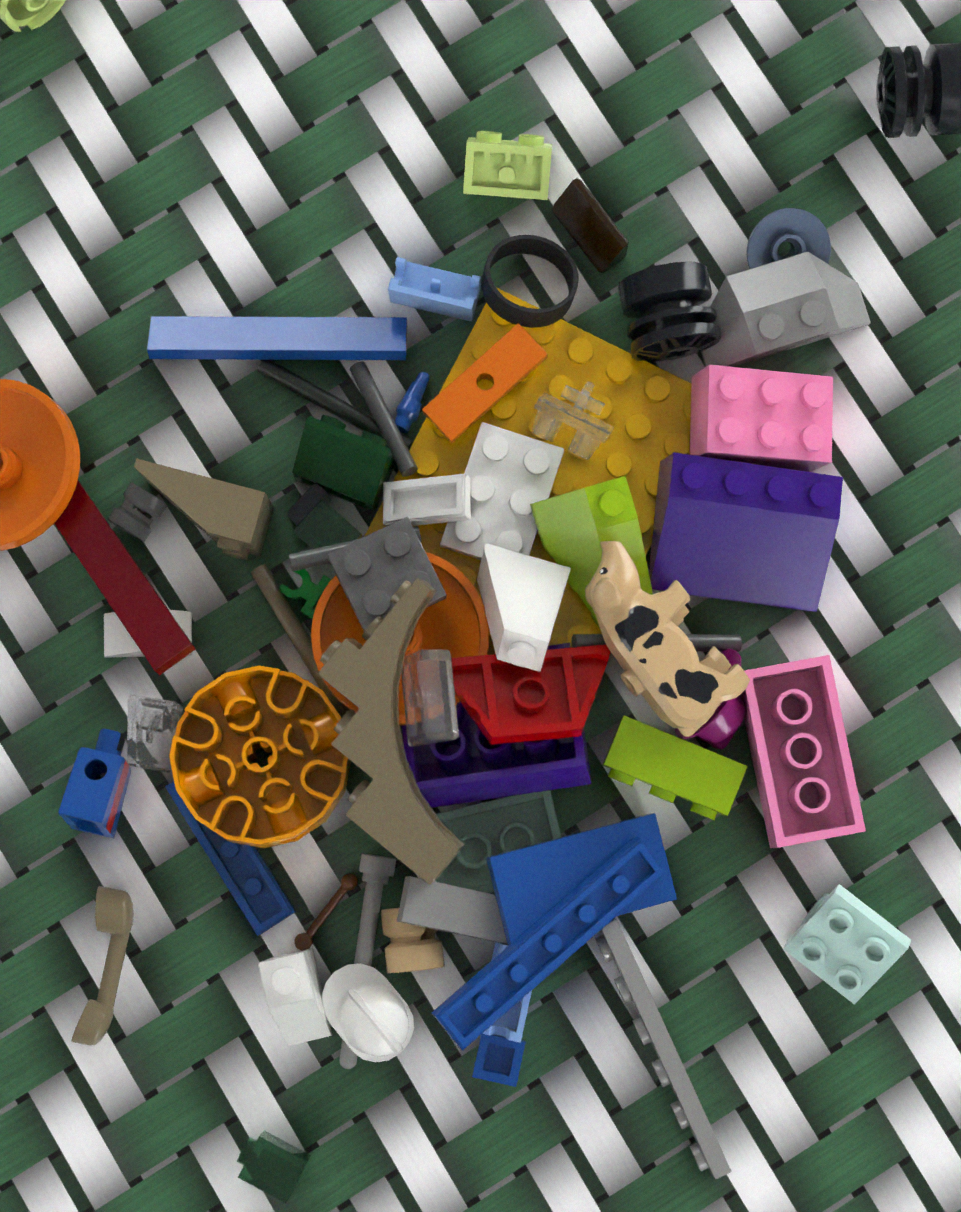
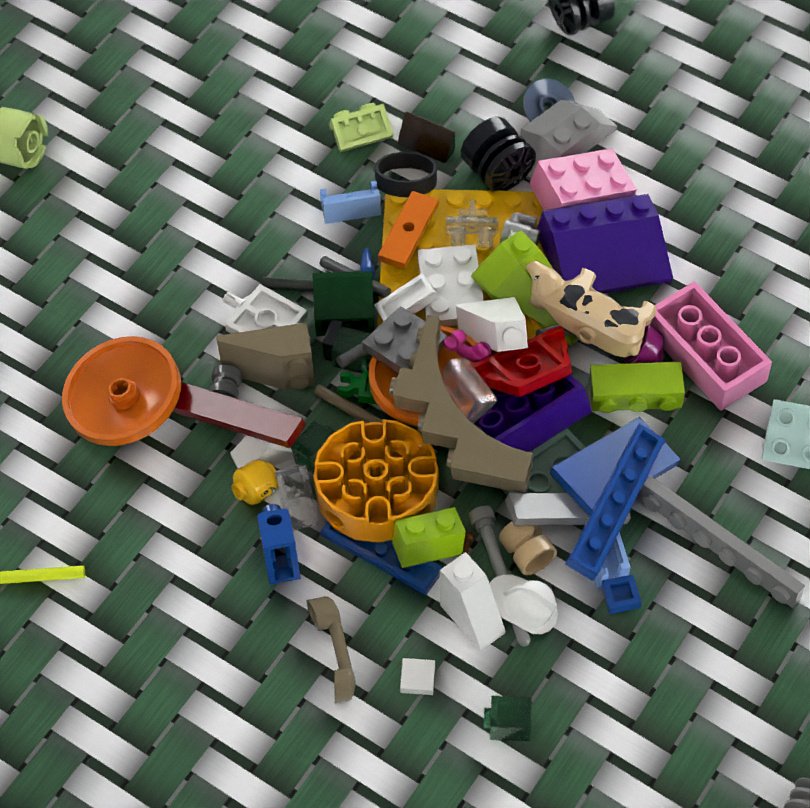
camera: 25 degrees left, 25 degrees down
tile [147,316,407,360] -> none
none -> white plate [223,284,311,341]
none -> yellow head [231,459,279,505]
none -> clear green brick [291,421,336,474]
none -> lime brick [392,507,466,568]
none -> white tile [400,658,435,695]
none -> dark pink arm [444,330,491,362]
none -> light grey piece [500,212,540,246]

